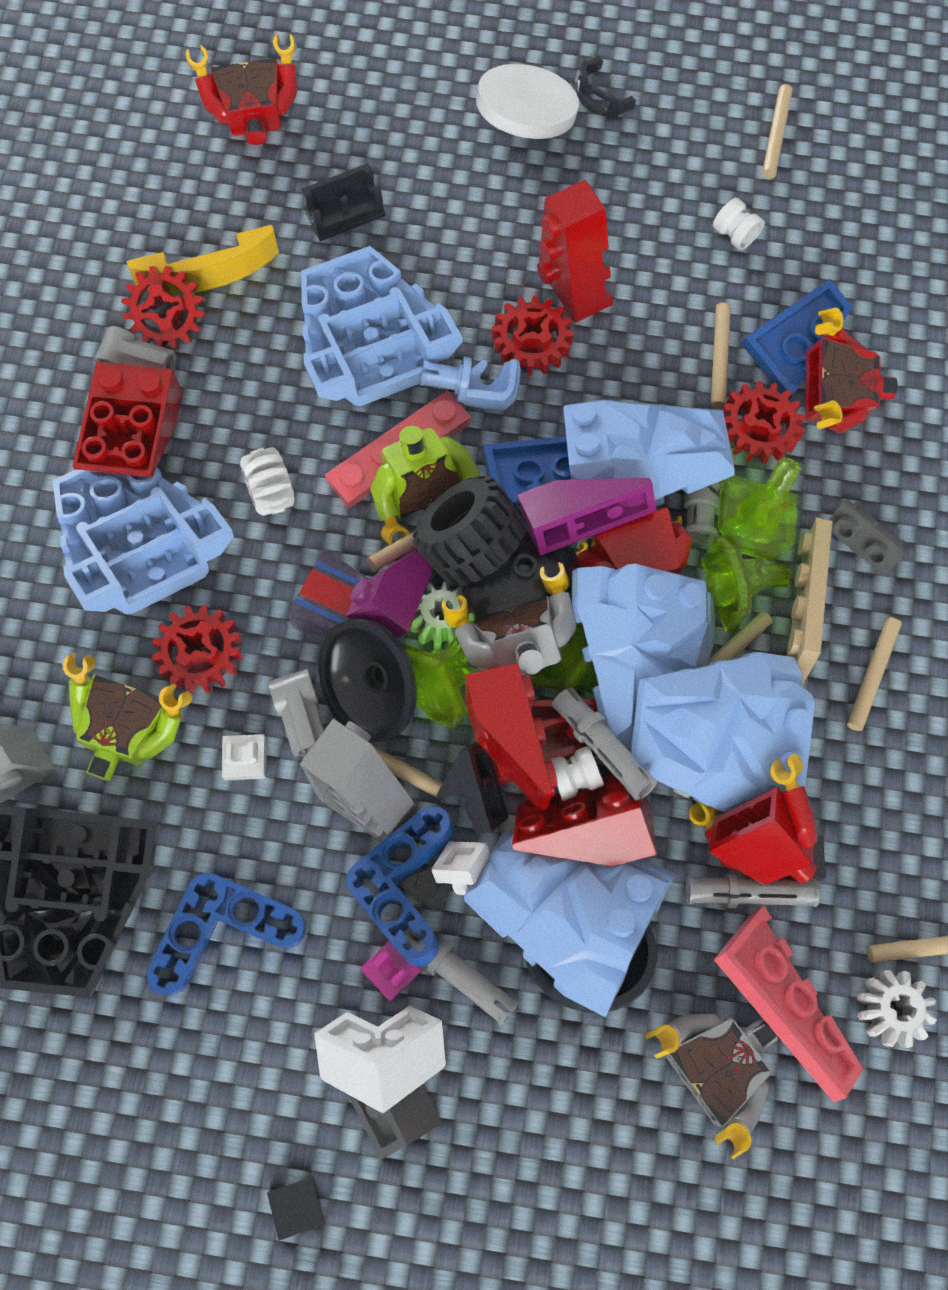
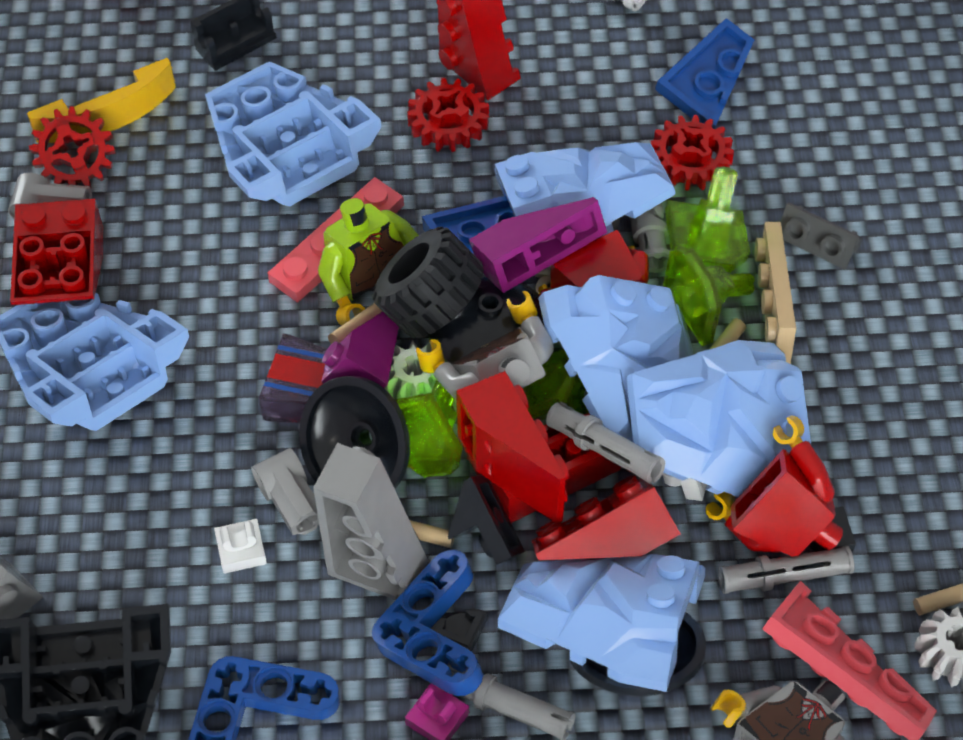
camera: 10 degrees left, 15 degrees down
torso [62,652,192,782] -> none
red gear [152,605,243,694] -> none
white gear [240,447,295,516] -> none
light blue piece [420,357,521,411] -> none
white tile [431,841,491,895] -> none
white wheel [548,746,604,801] -> none
tan bar [711,303,731,409] -> none
torso [805,307,898,433] -> none
tan bar [847,617,902,731] -> none

